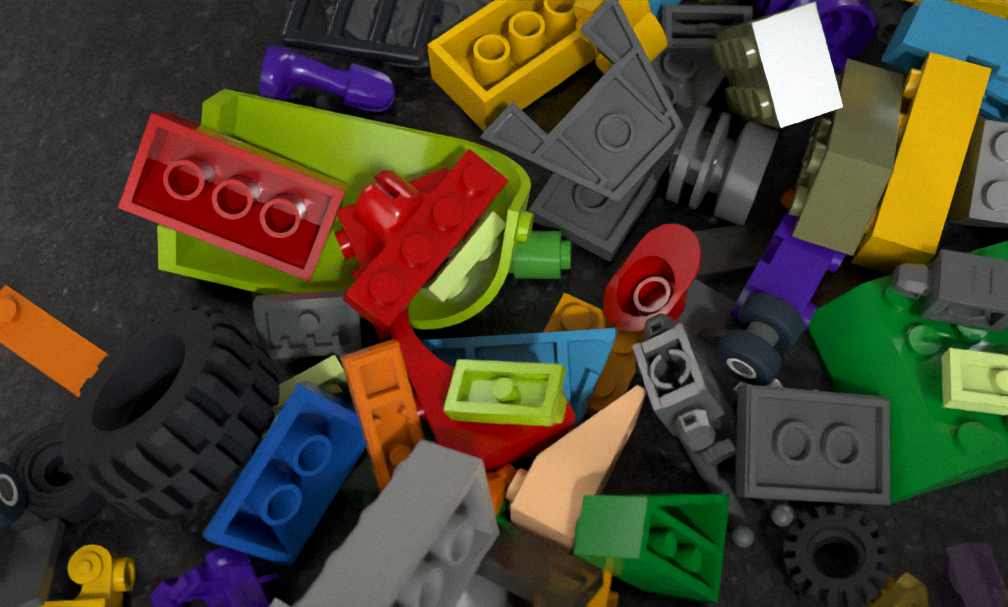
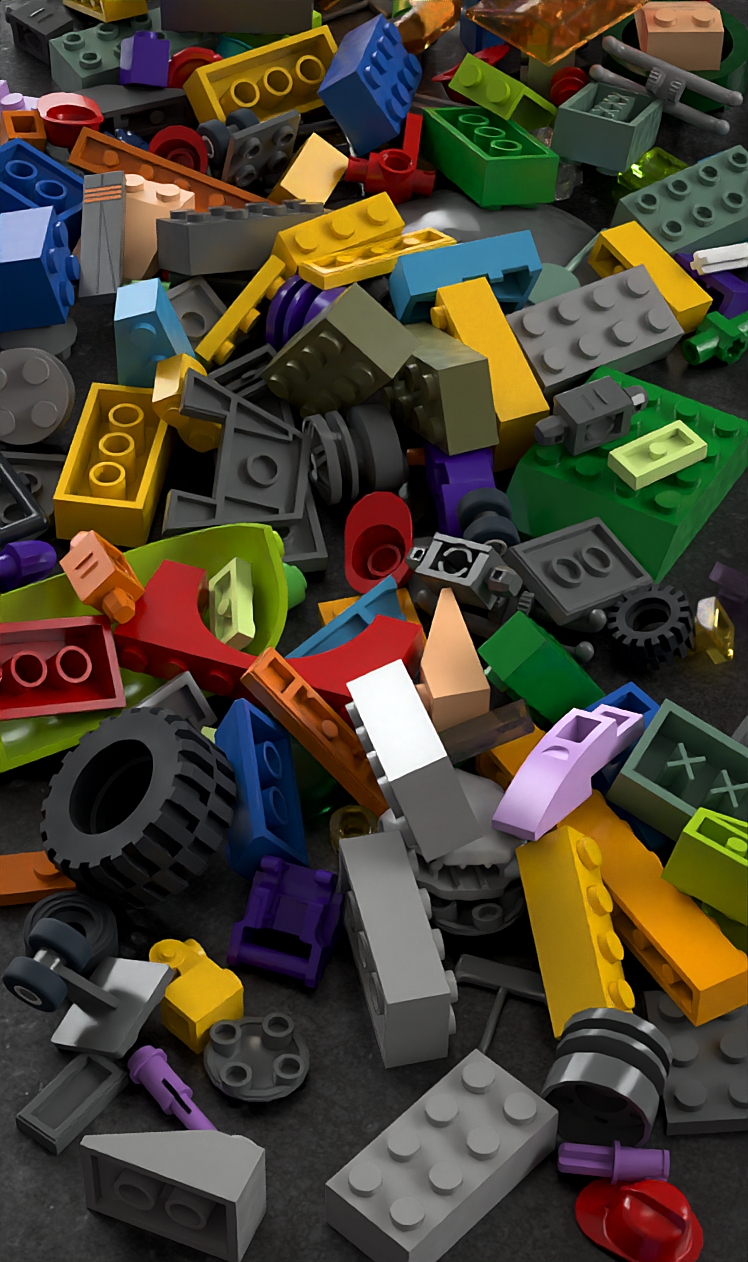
camera: 45 degrees left, 20 degrees down
red plate [343,149,509,333] -> none
lime plate [443,359,567,427] -> none
none -> orange piece [59,530,146,624]

